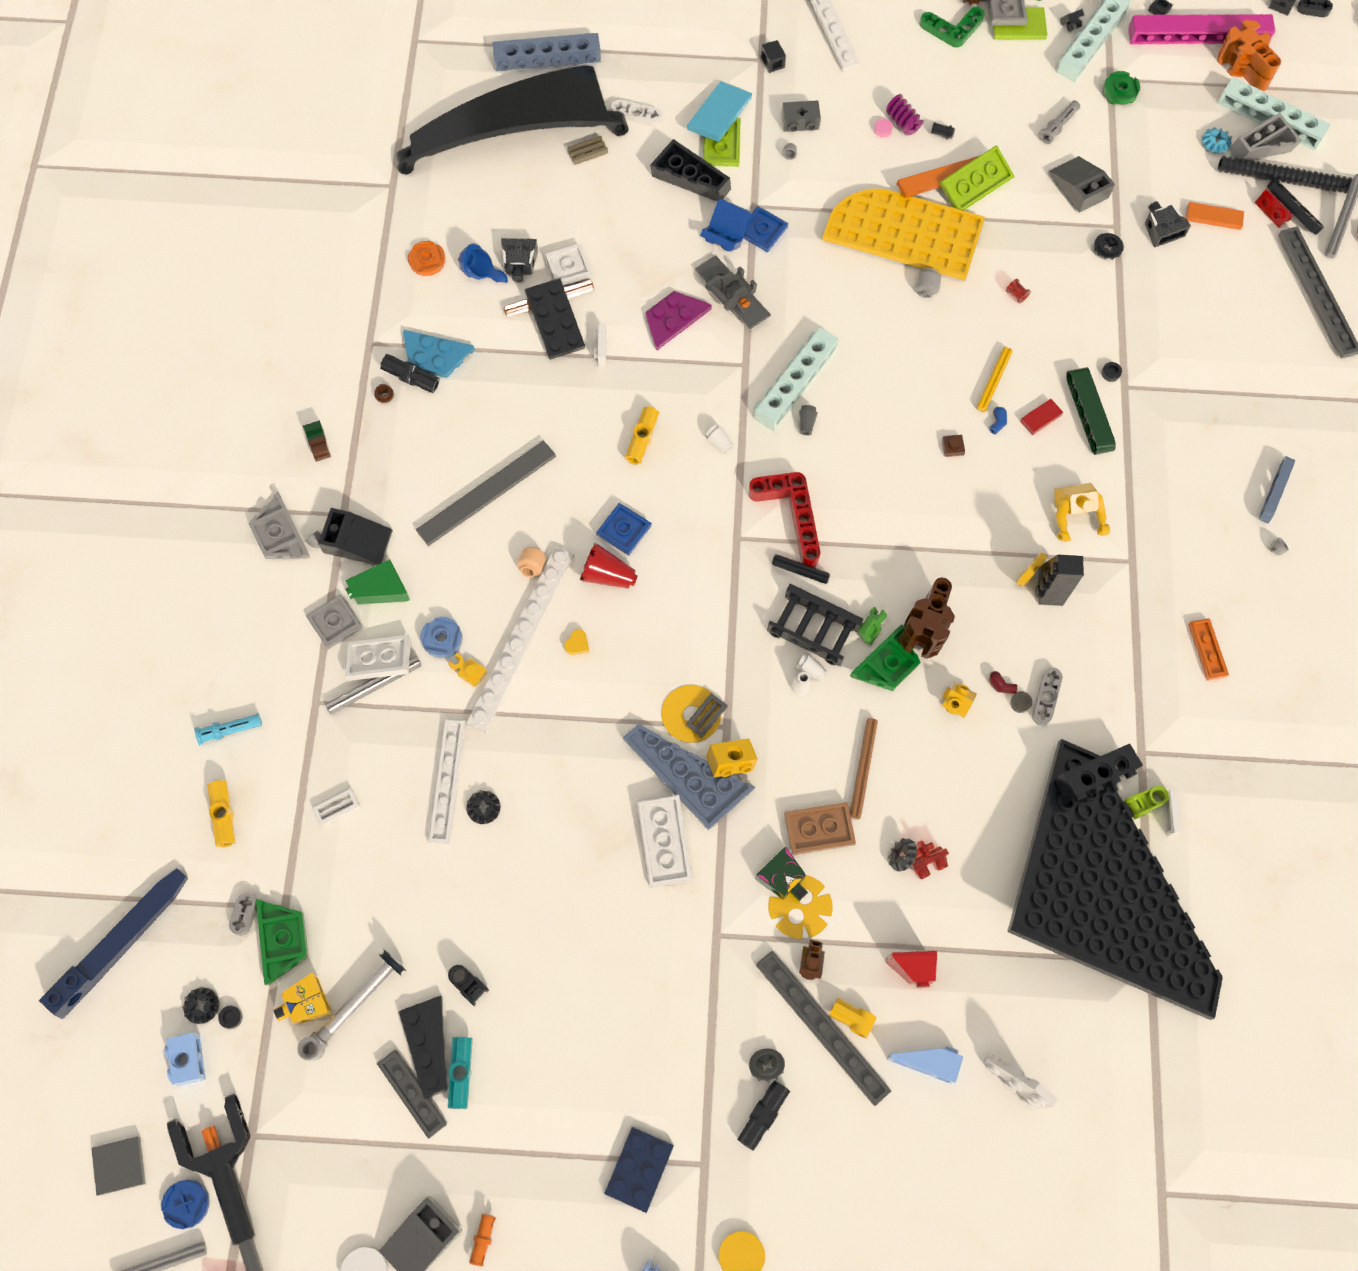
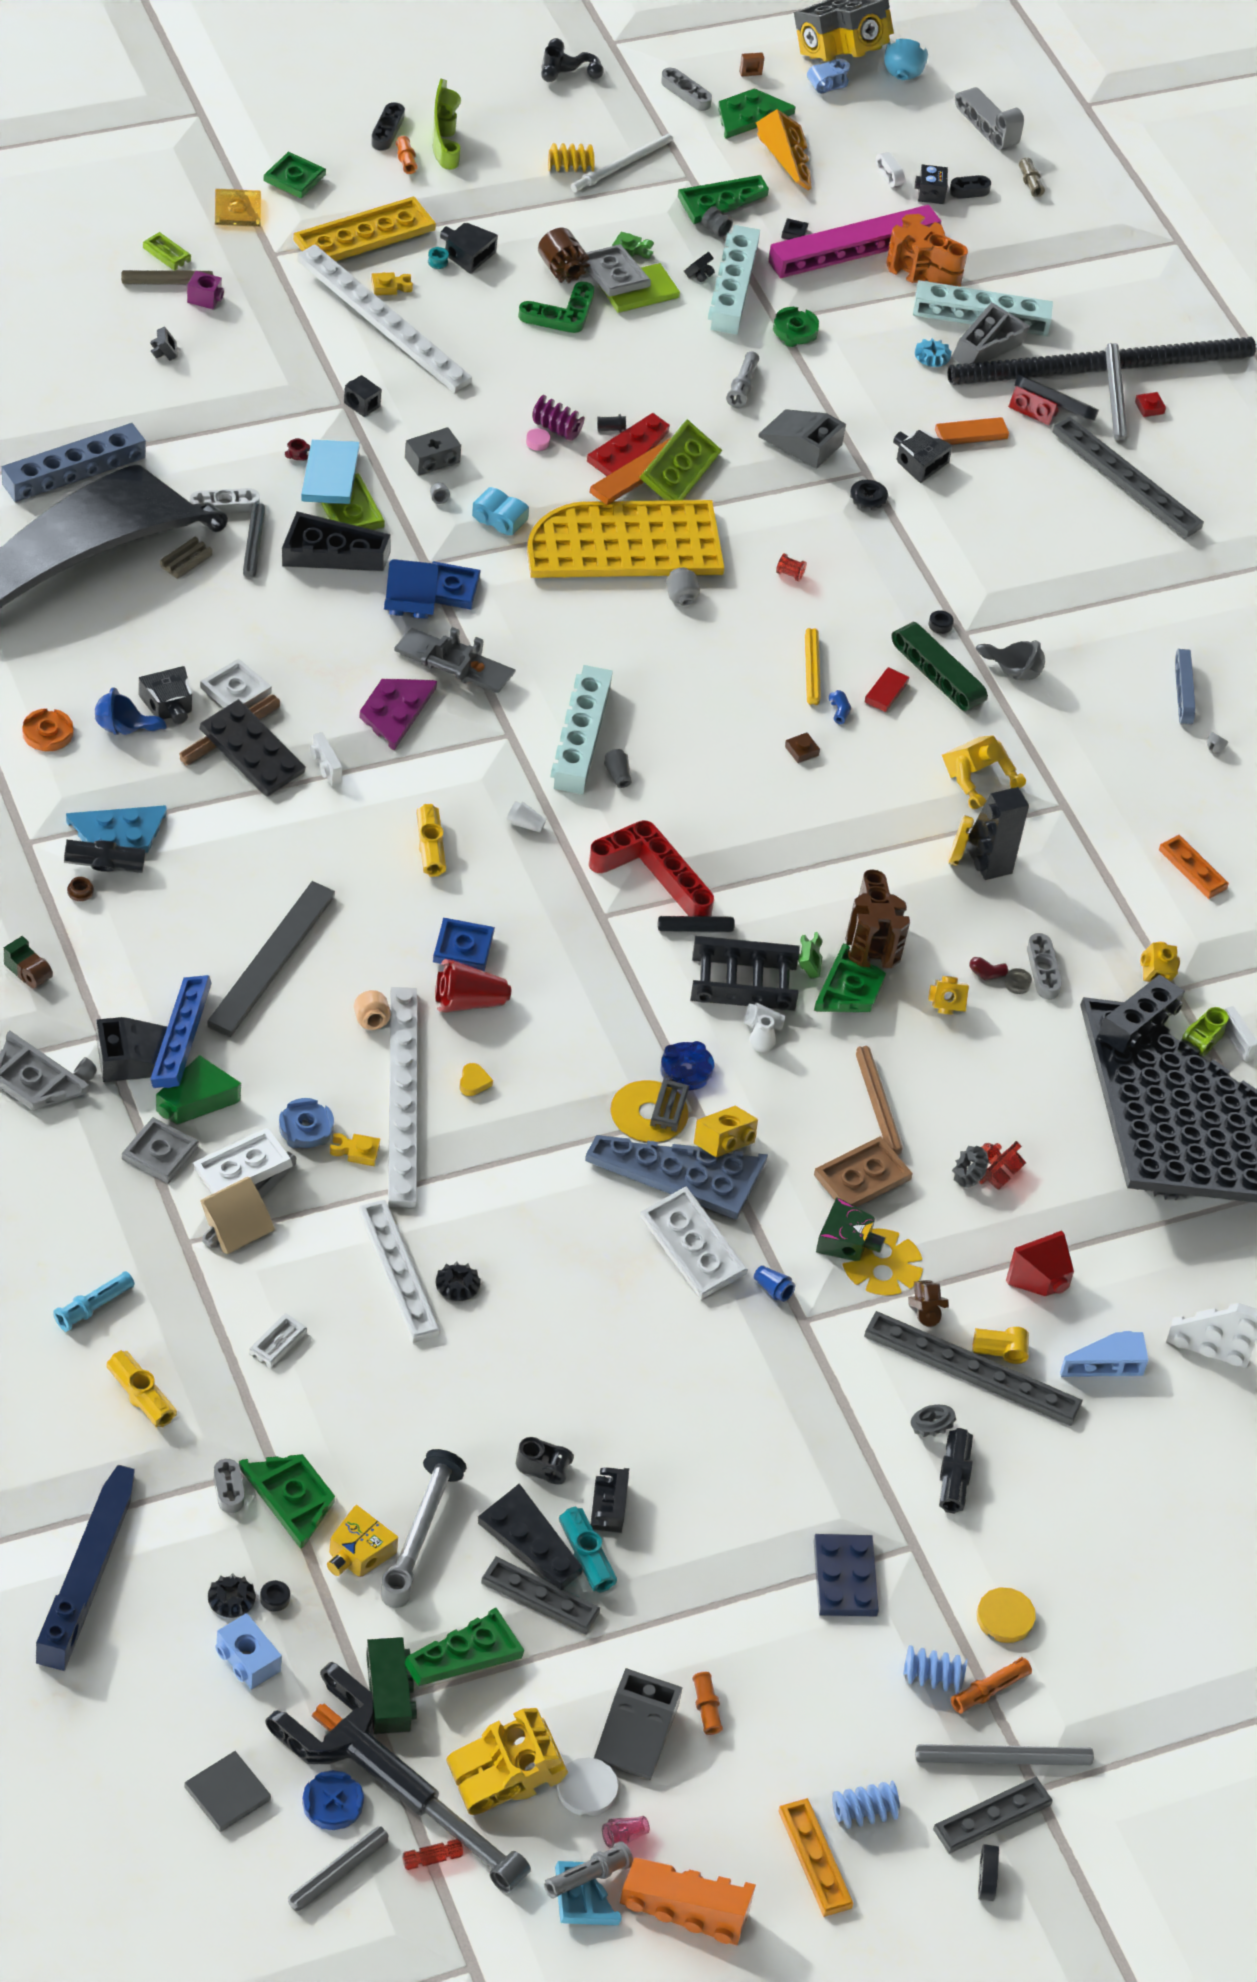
camera: 30 degrees left, 20 degrees down
none -> blue plate [150,975,212,1088]
none -> tan slope [200,1176,275,1254]
none -> dark grey axle [243,503,265,578]
none -> dark red plate [285,438,310,461]
none -> dark green brick [366,1637,417,1734]
none -> green wing [405,1607,525,1686]
none -> yellow connector [446,1708,568,1815]
none -> medium azure brick [472,487,529,535]
none -> red wing [587,413,670,476]
none -> black hinge [590,1467,630,1533]
none -> clear blue plate [660,1041,714,1091]
none -> blue cone [754,1265,796,1302]
none -> dark grey piece [976,640,1045,680]
none -> yellow brick [1140,942,1180,982]

